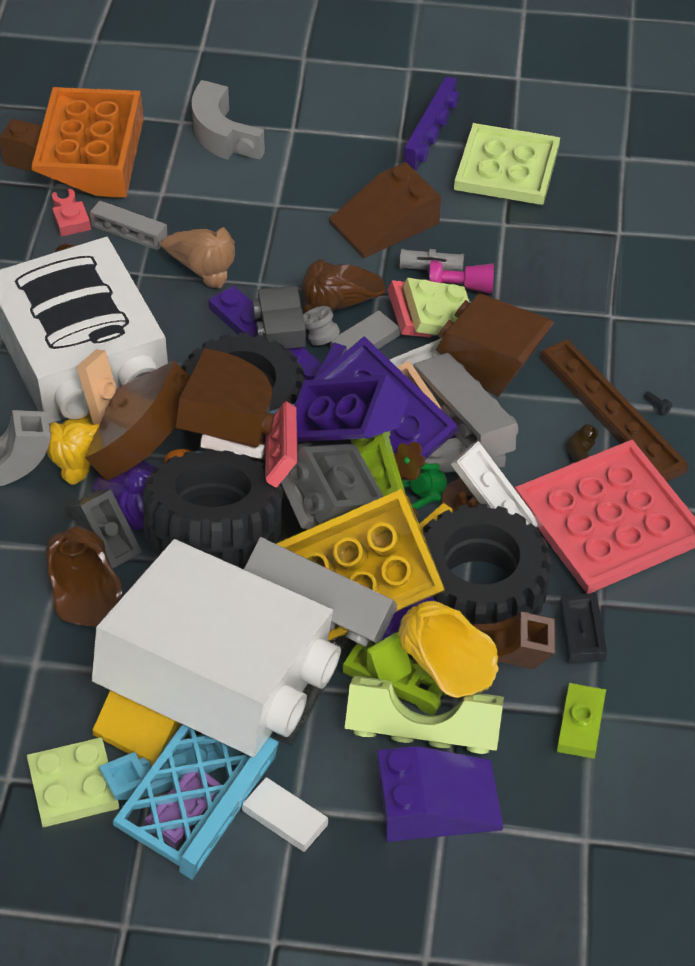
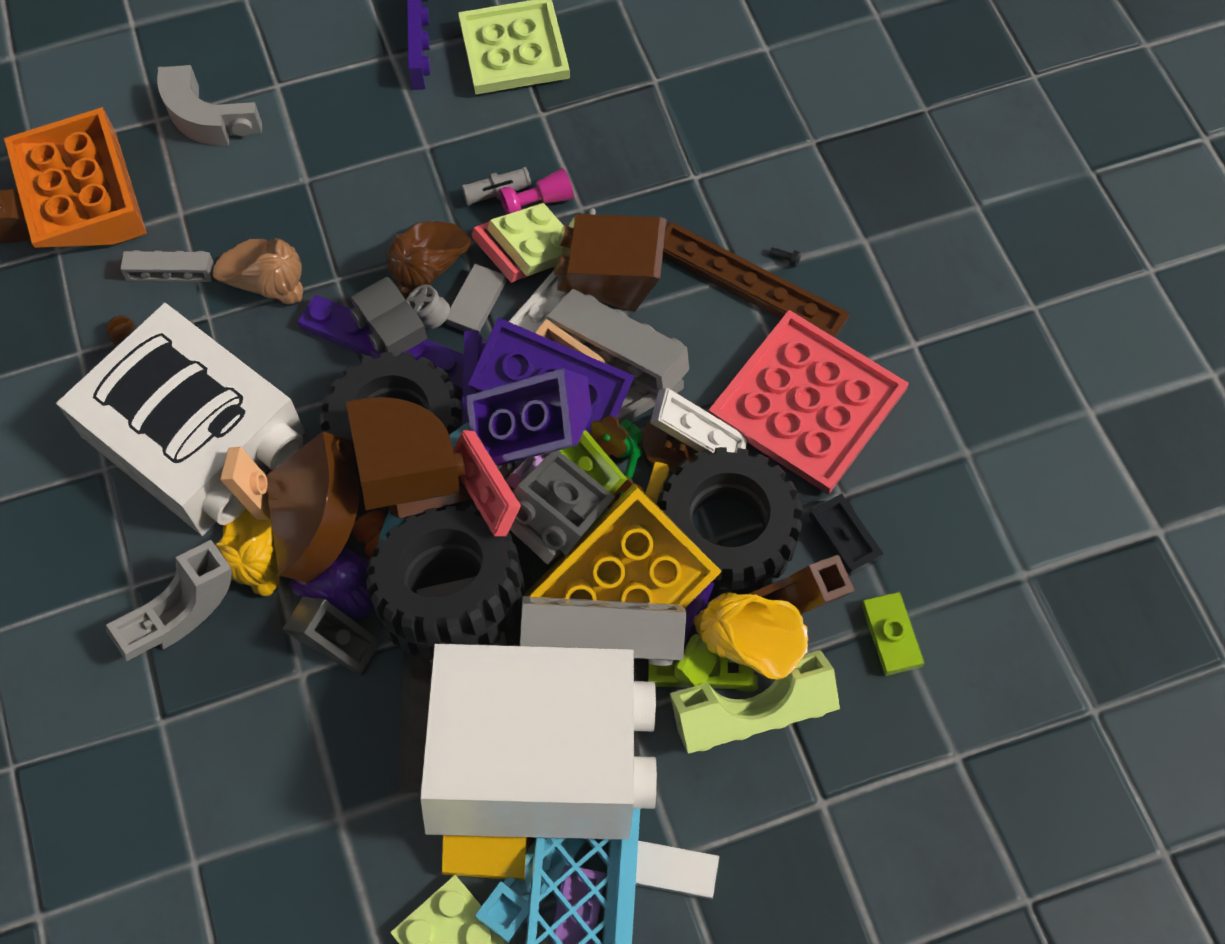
camera: 25 degrees left, 15 degrees up
reddish brown hair [45,526,122,628] -> none
coral plate [52,189,91,237] -> none
reddish brown slope [329,162,441,259] -> none
dark purple slope [377,746,503,842] -> none
dark brown arm [567,424,598,463] -> none

